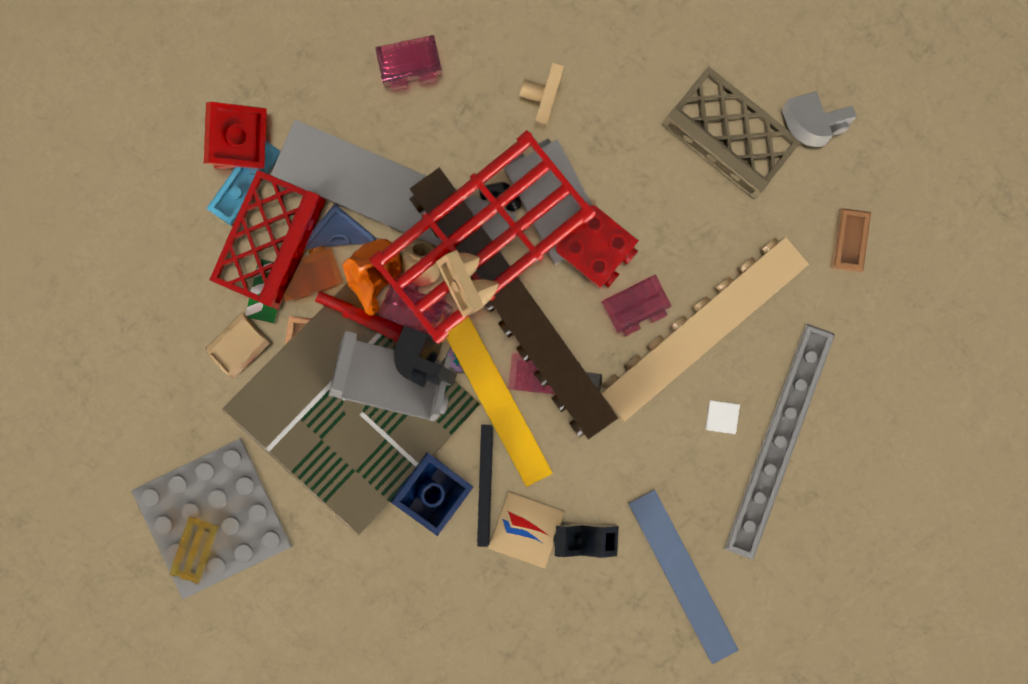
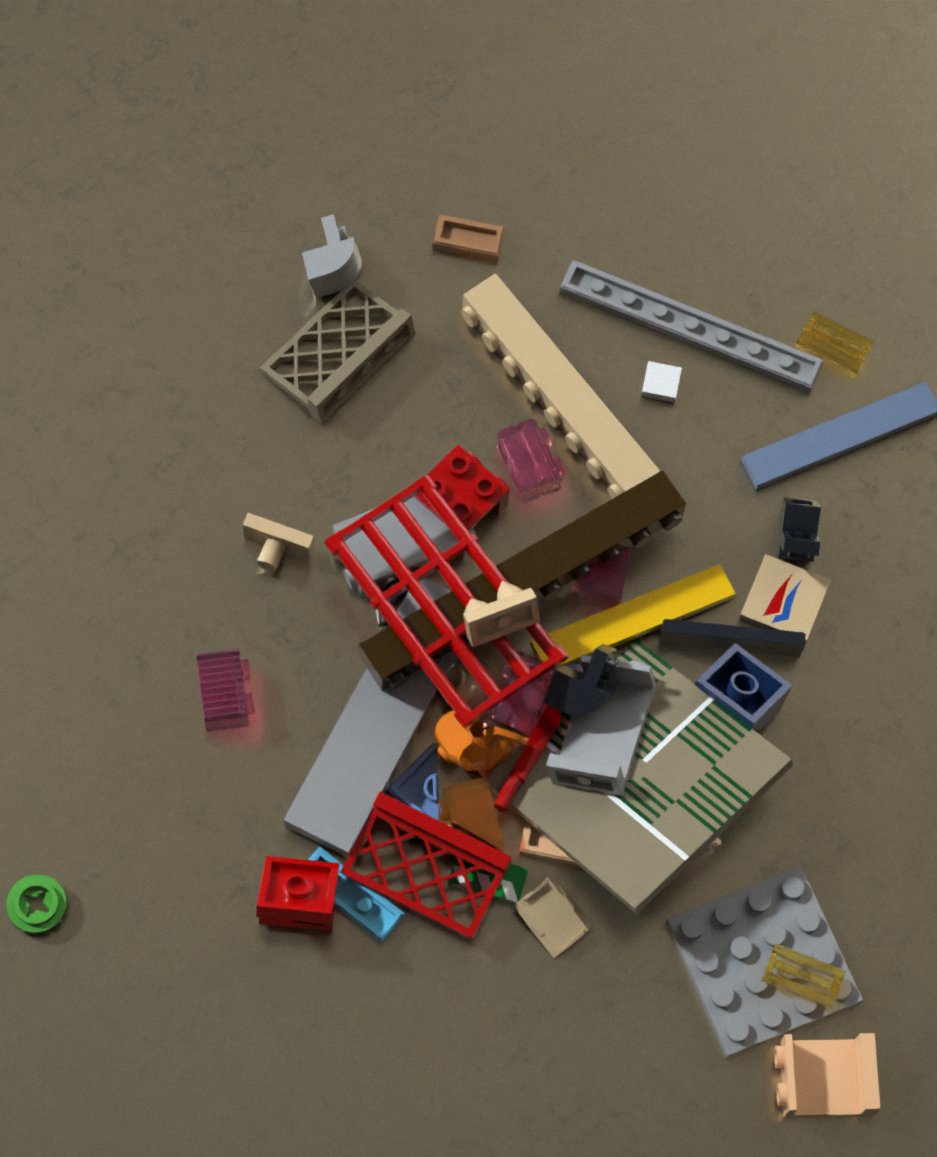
camera: 95 degrees left, 20 degrees down
none -> light nougat panel [774,1033,880,1117]
none -> clear yellow tile [797,311,874,374]

